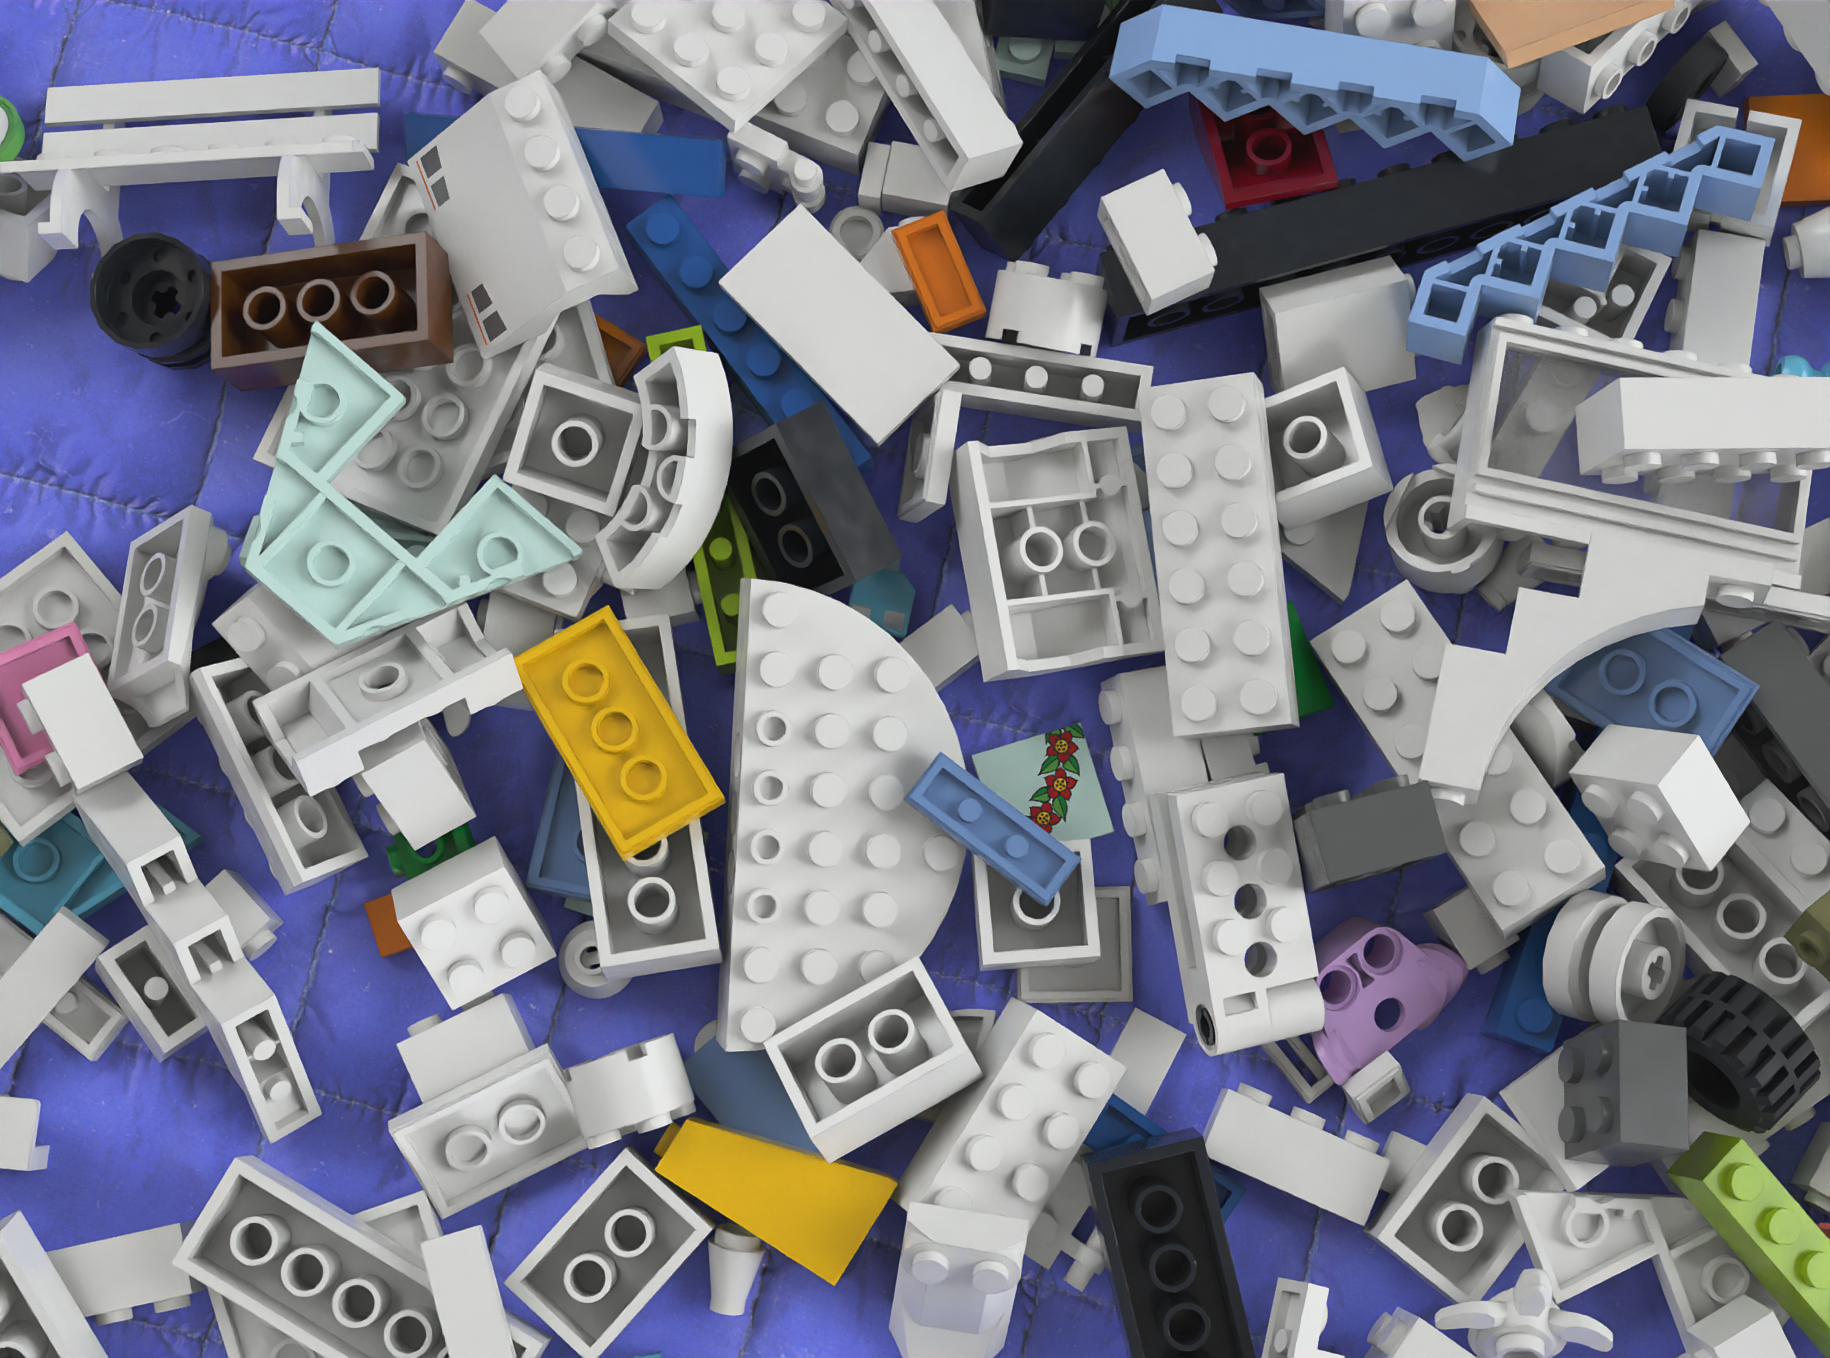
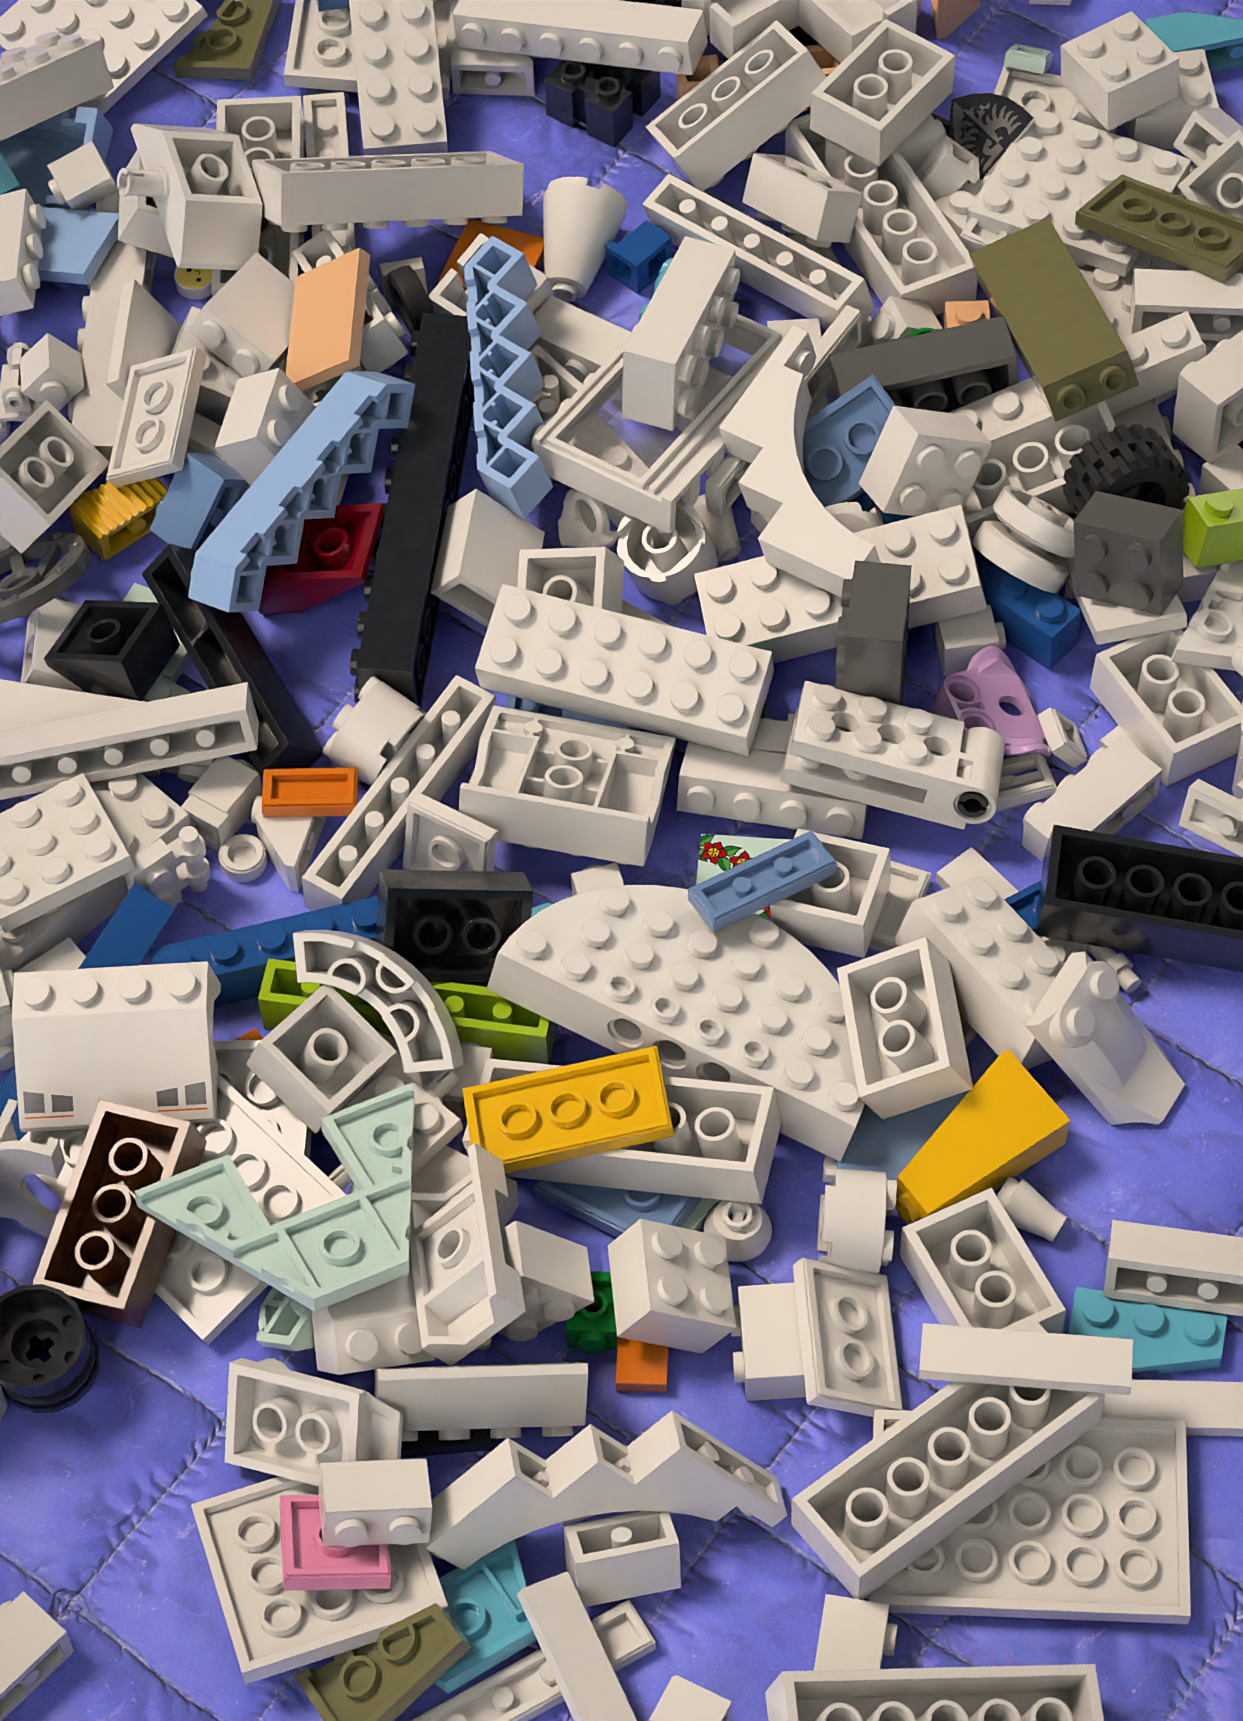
camera: 65 degrees left, 25 degrees down
white tile [718,203,960,447] -> none
white brick [1097,169,1218,316] -> none

